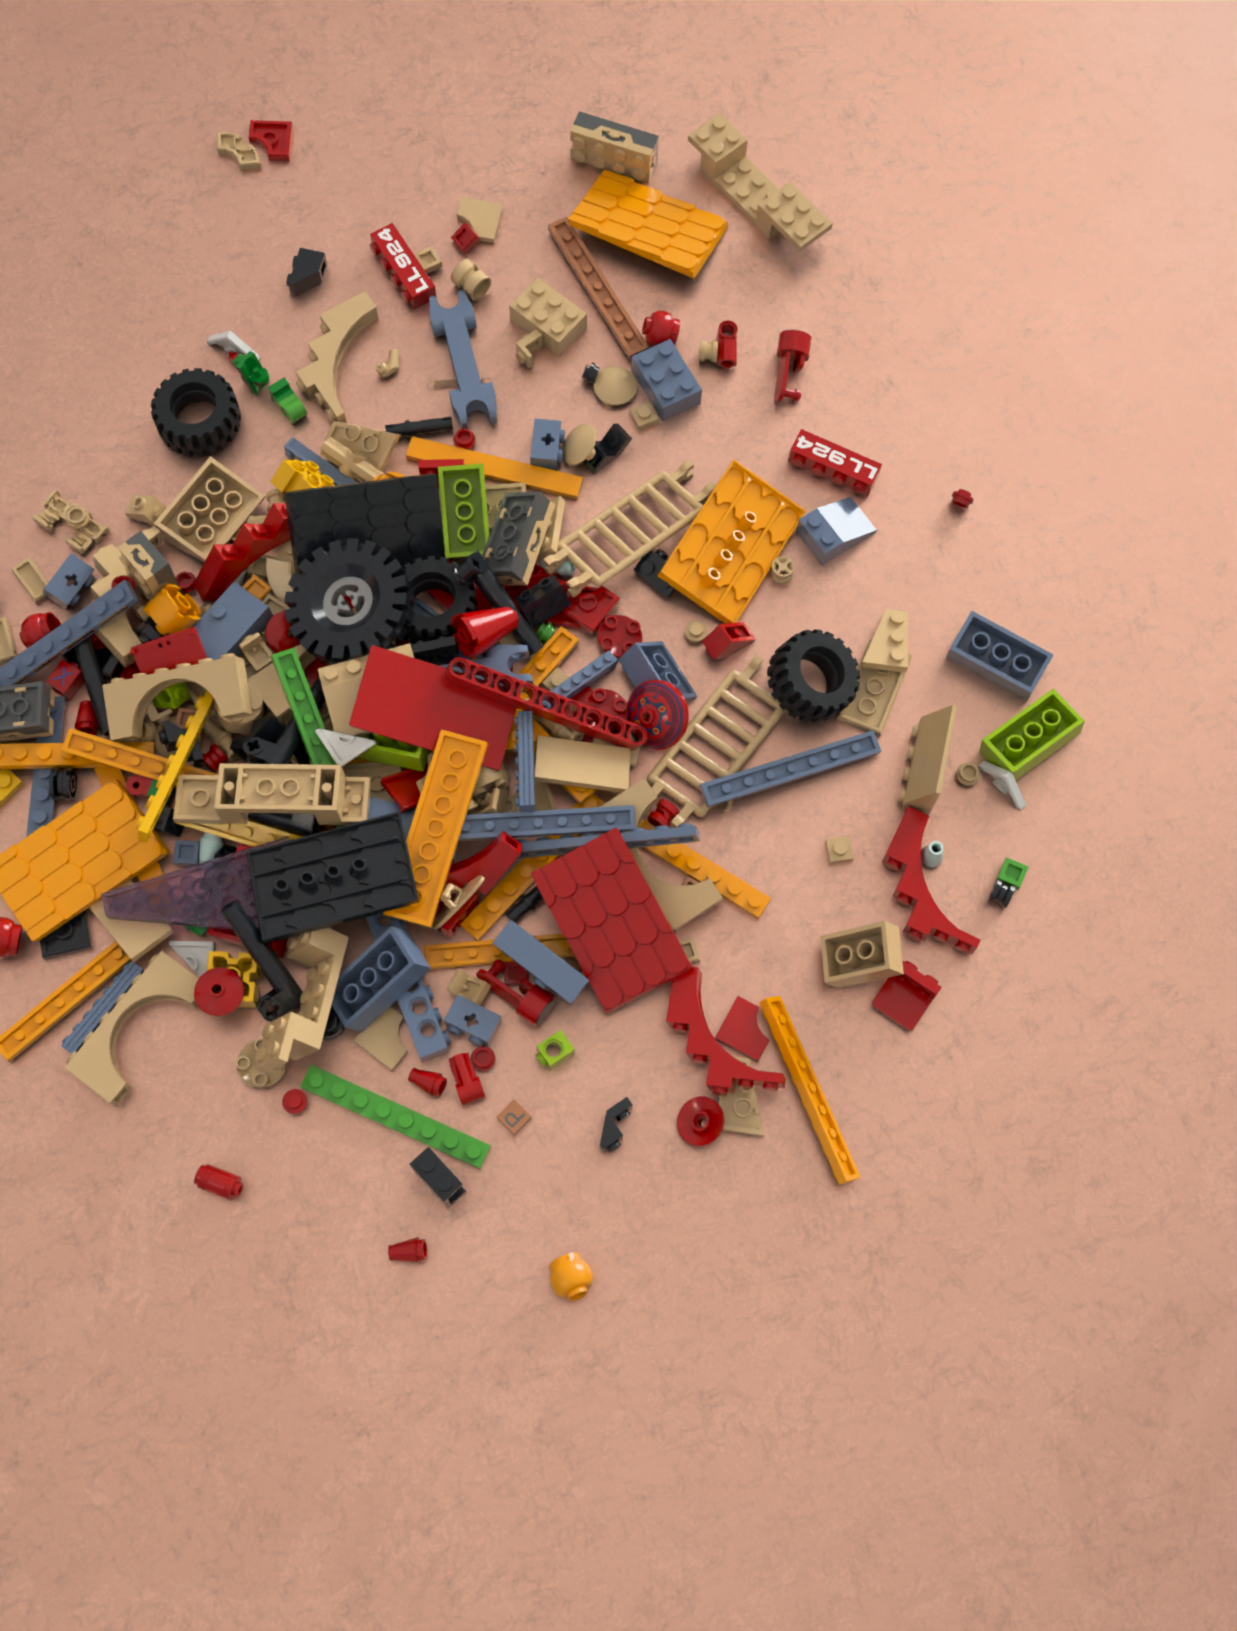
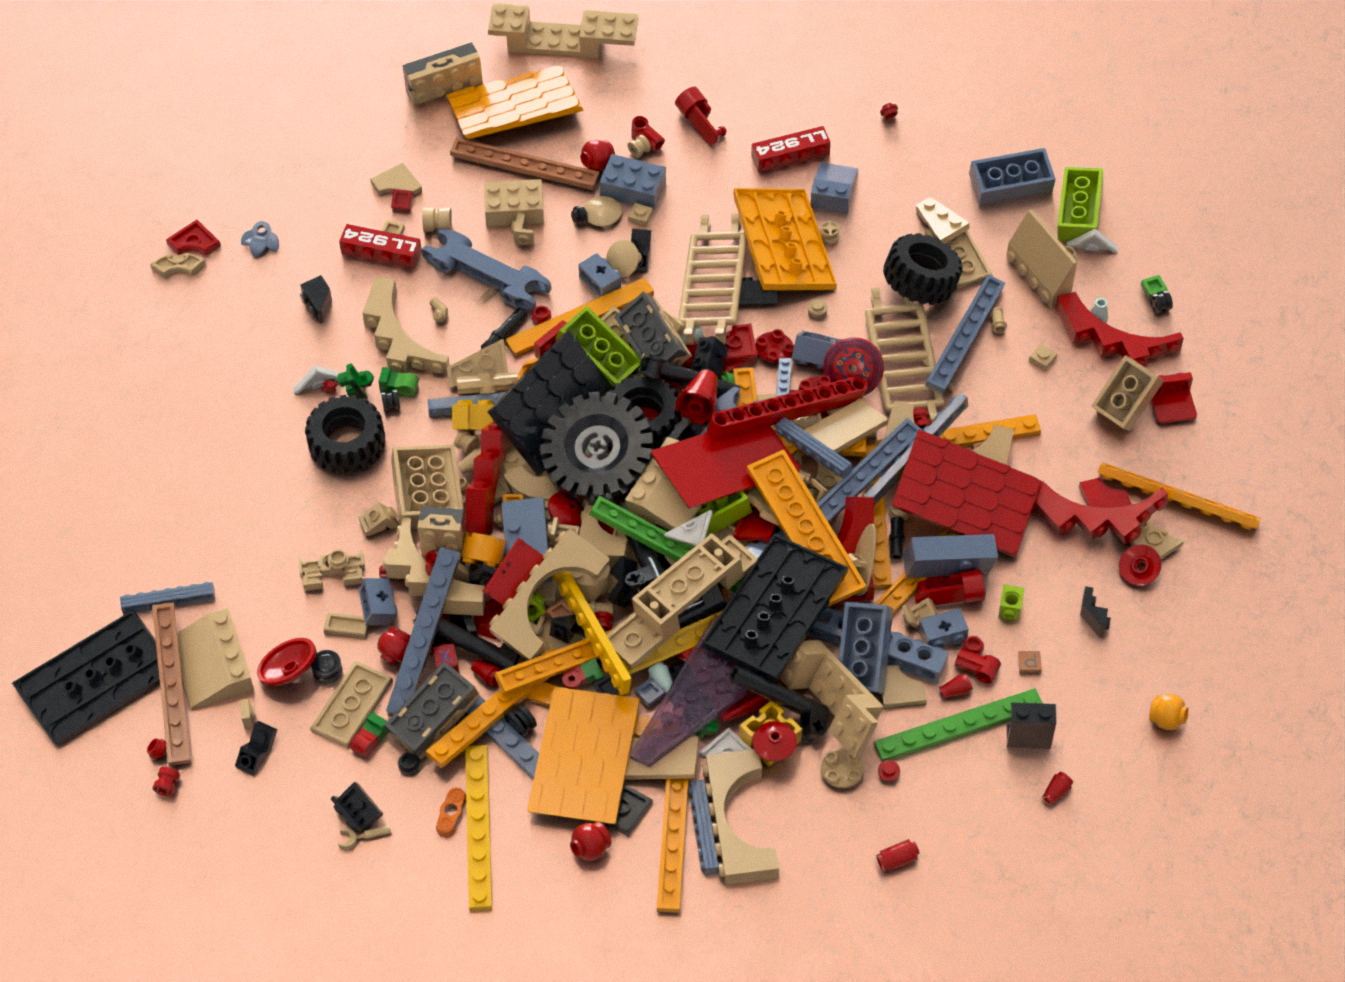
camera: 40 degrees left, 15 degrees down
red slope [702,622,756,660] -> none
none -> sand blue plate [241,221,279,257]
none -> black wheel [380,389,400,412]
none -> tan pin [990,307,1007,333]

